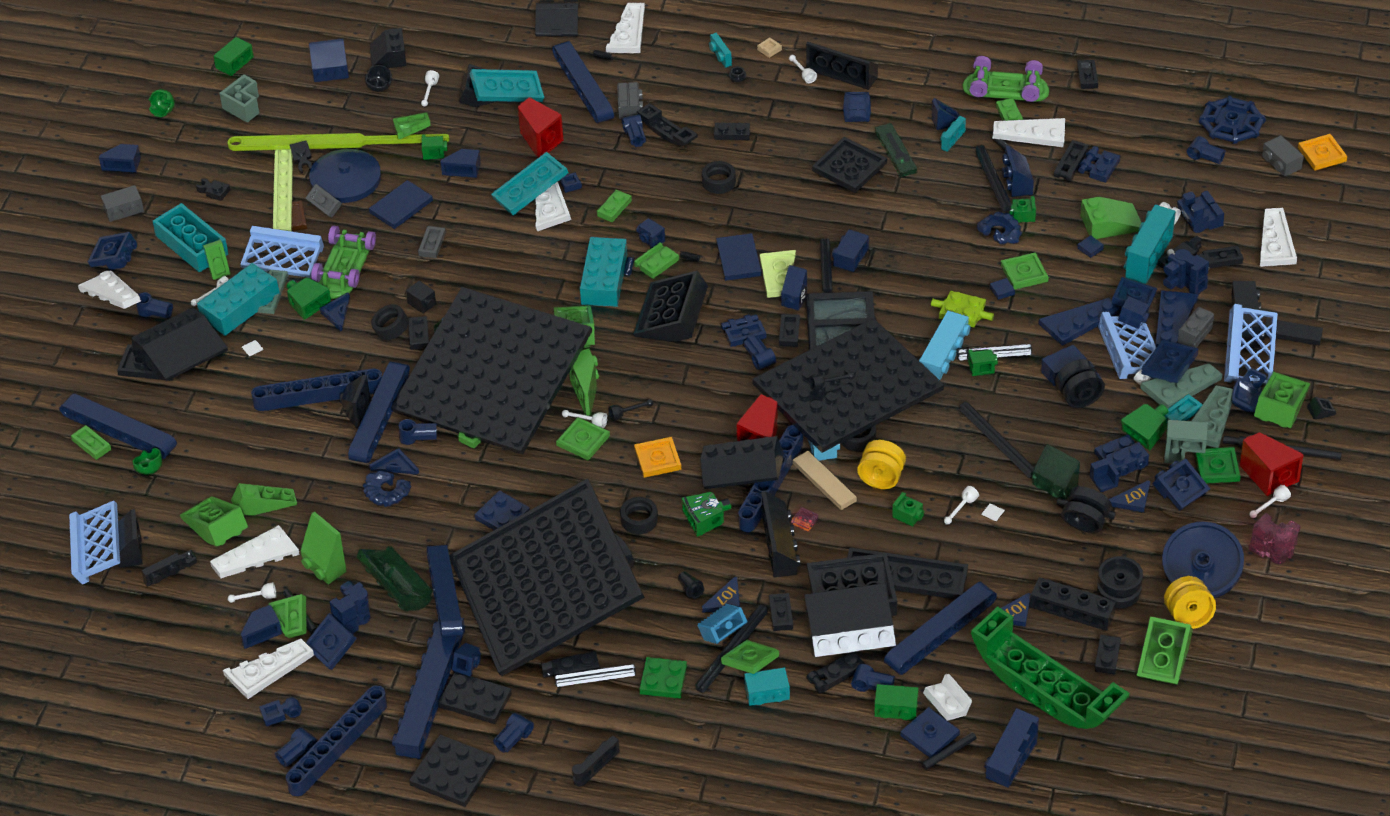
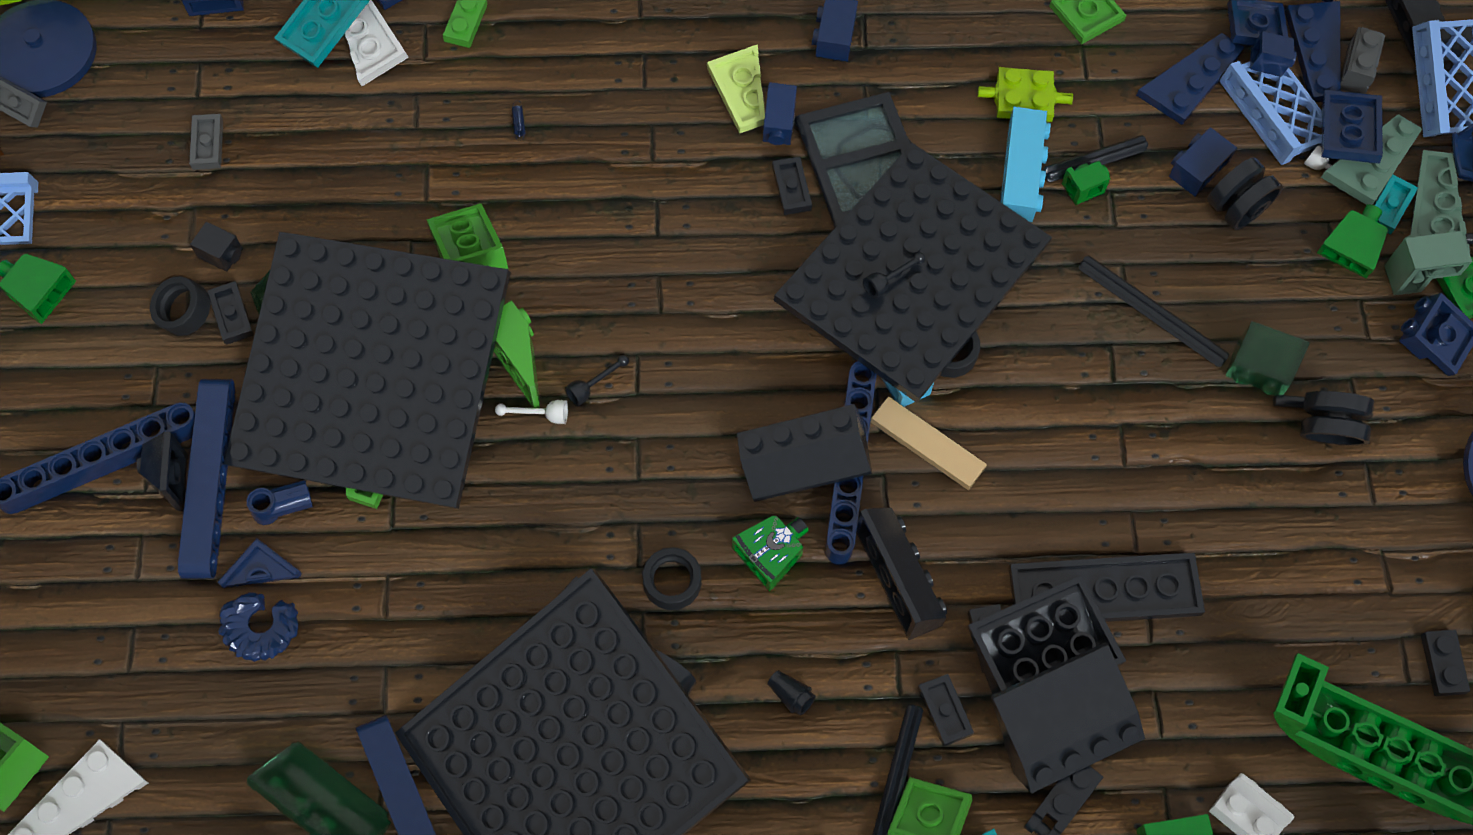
camera: 20 degrees left, 20 degrees up
bright green slope [231,483,297,515] -> none
bright green slope [301,512,347,585] -> none
bright green piece [311,226,376,299] -> none
dark blue tile [320,292,350,331] -> none
dark blue tile [369,180,433,229] -> none
dark blue plate [474,490,530,530] -> none
bright green tile [556,417,610,461] -> none
teal brick [580,237,628,307] -> none
black slope [633,270,708,342] -> none
bright green plate [634,242,679,279] -> none
light orange plate [634,437,682,478] -> none
dark blue brick [636,218,665,249] -> none
black piece [677,251,705,262] -> none
dark azure brick [697,604,747,644] -> none
dark blue tile [702,577,740,613] -> none
dark blue tile [716,233,761,281] -> none
dark blue plate [721,314,766,347] -> none
red slope [737,394,778,441] -> none
dark blue piece [744,334,776,370] -> none
clear pink tile [791,507,818,532] -> none
black axle [820,238,832,293] -> none
dark blue piece [851,664,895,692] -> none
yellow wheel [857,440,906,489] -> none
dark blue beam [884,581,997,675] -> none
green brick [892,492,924,527] -> none
white hinge [944,486,979,524] -> none
white sticker [982,504,1005,521] -> none
dark blue tile [990,278,1015,300] -> none
dark blue tile [1001,593,1031,627] -> none
black brick [1030,577,1116,631] -> none
dark blue panel [1090,458,1119,492] -> none
dark blue plate [1094,435,1149,477] -> none
black wheel [1097,556,1143,608] -> none
dark blue tile [1109,481,1150,512] -> none

